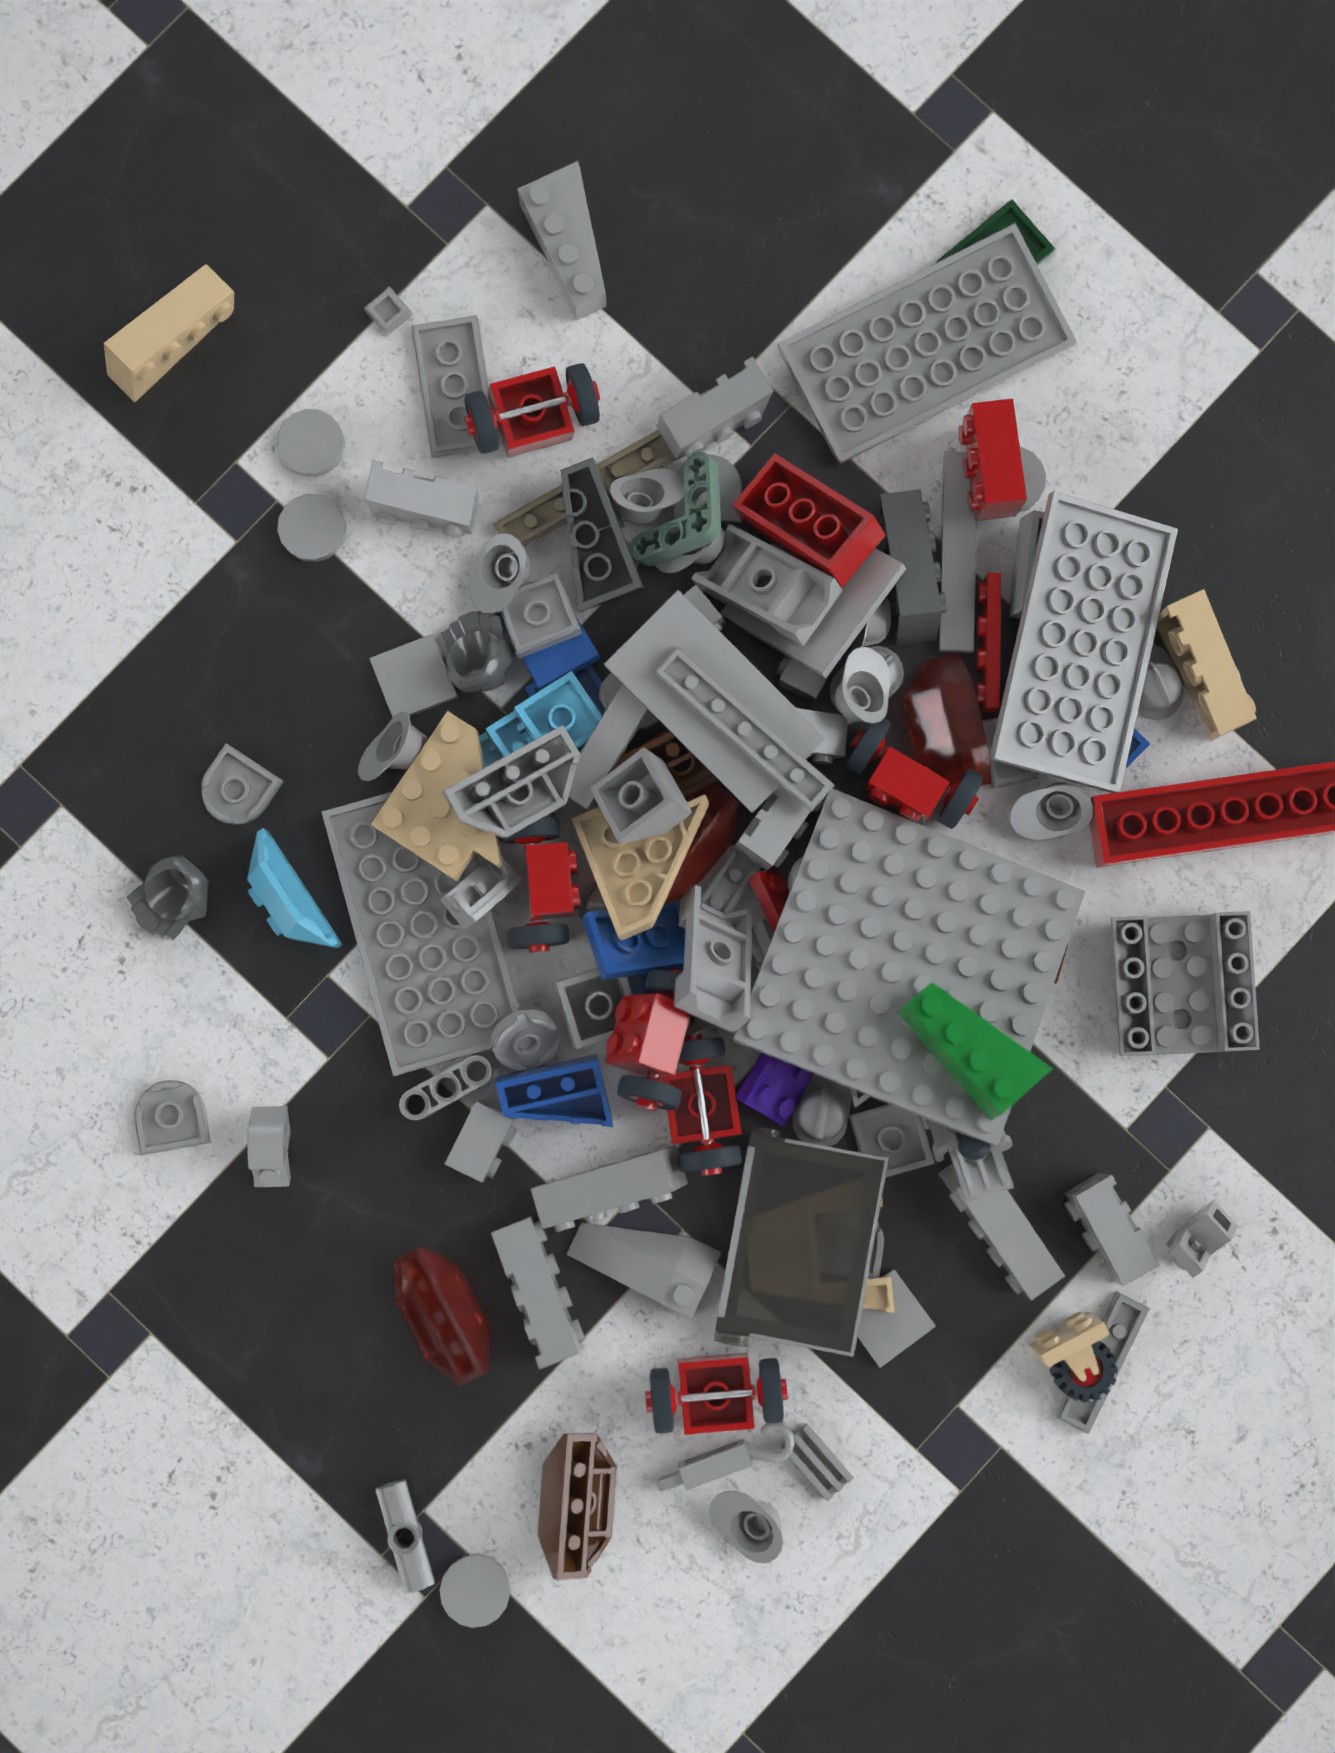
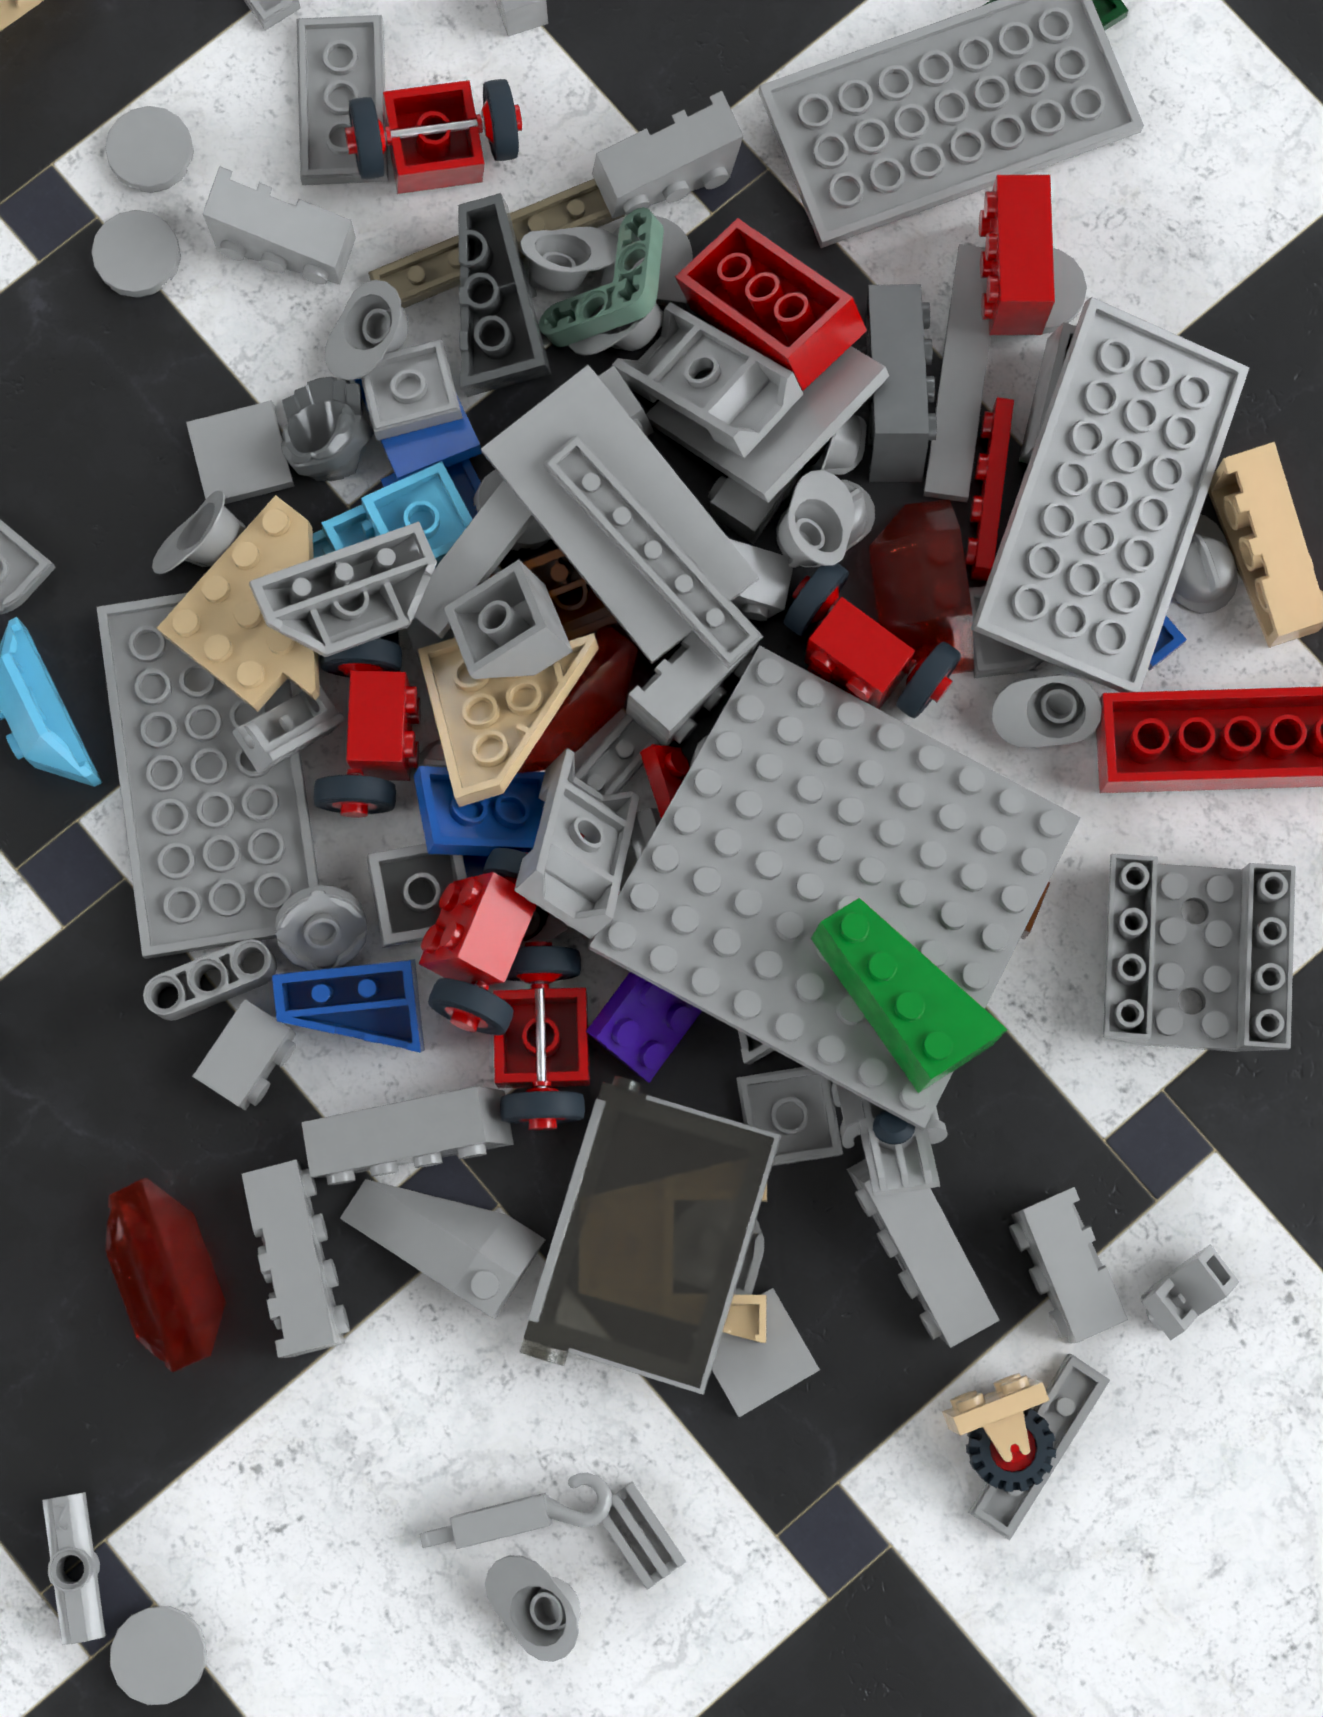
camera: 10 degrees right, 5 degrees down
reddish brown wedge [537,1433,617,1580] -> none
brick [645,1352,788,1435] -> none
light grey piece [793,1073,851,1147] -> none

